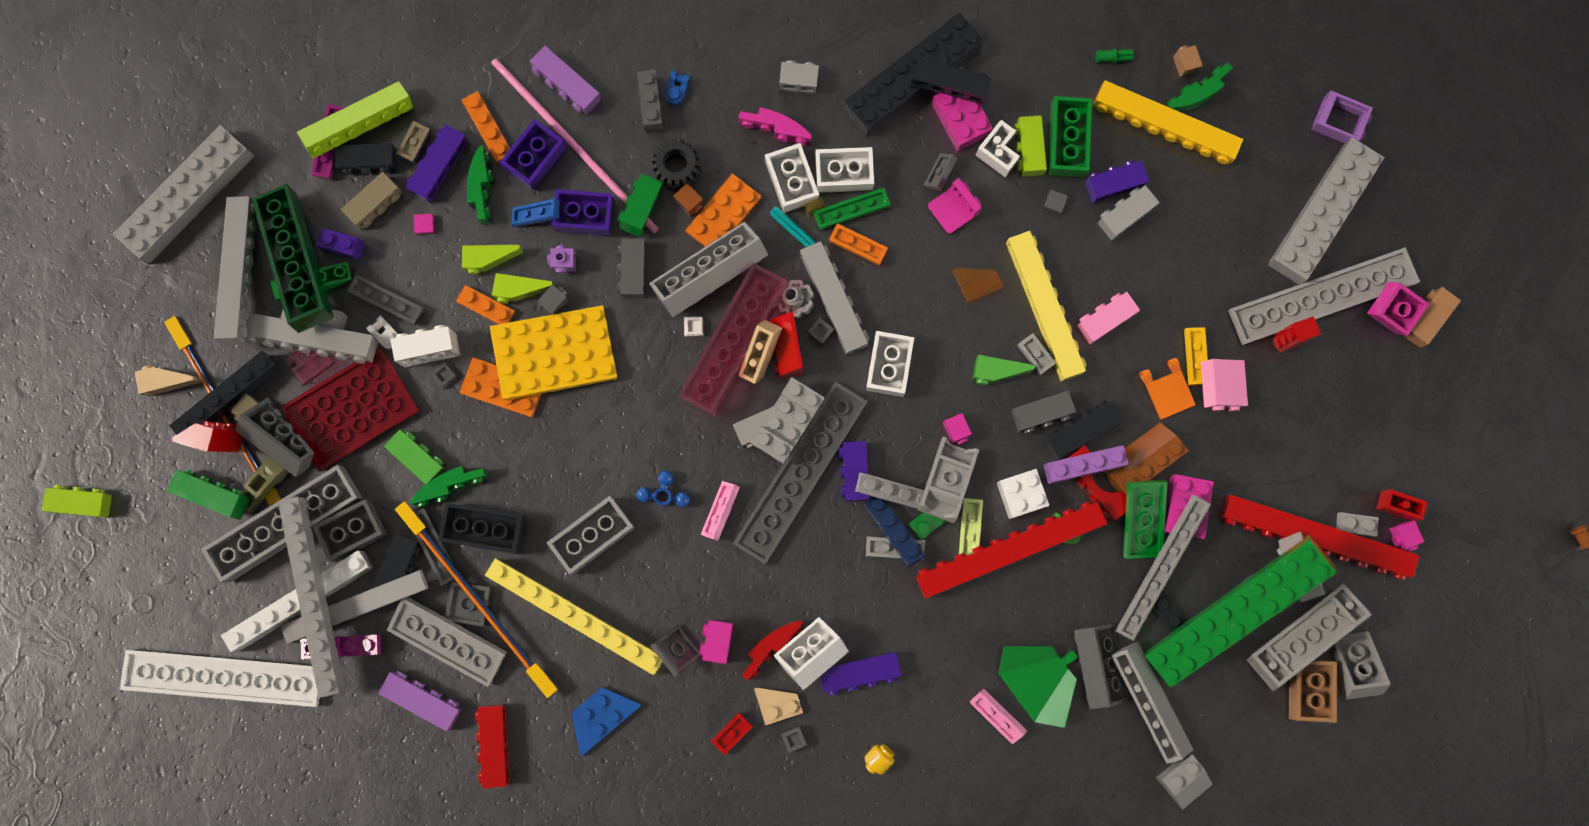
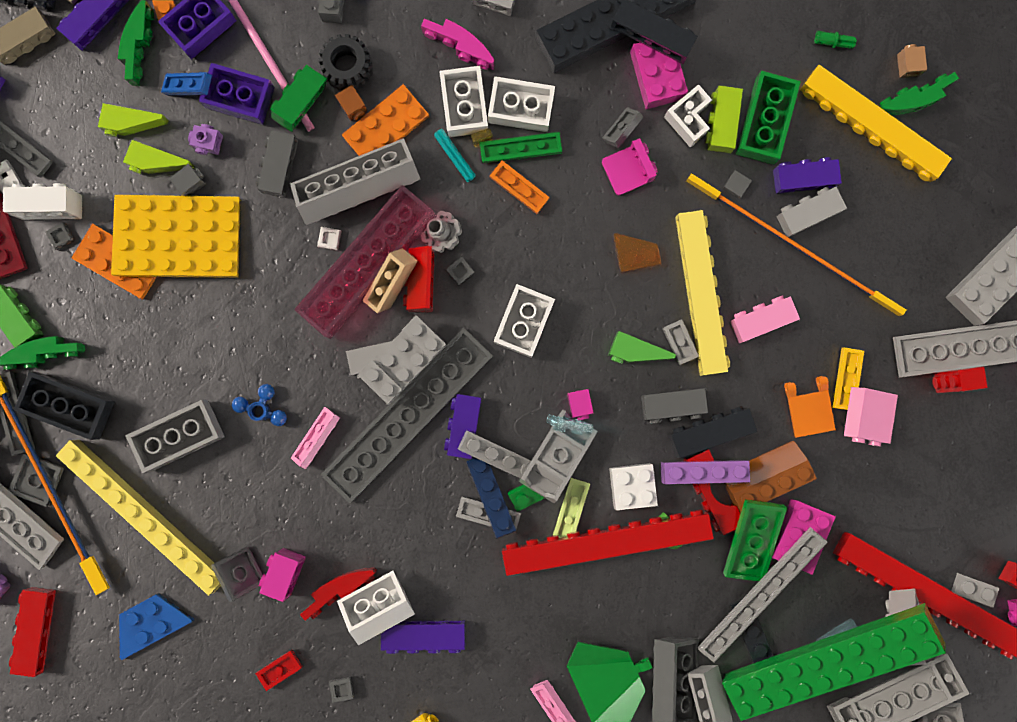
camera: 10 degrees right, 5 degrees up
dark pink tile [414,214,435,235] -> none
orange plate [456,285,516,325] -> none
tan wing [754,688,803,725] -> none
light grey brick [800,241,869,356] -> none
none -> clear light blue plate [546,415,594,435]
none -> piece [686,173,906,316]

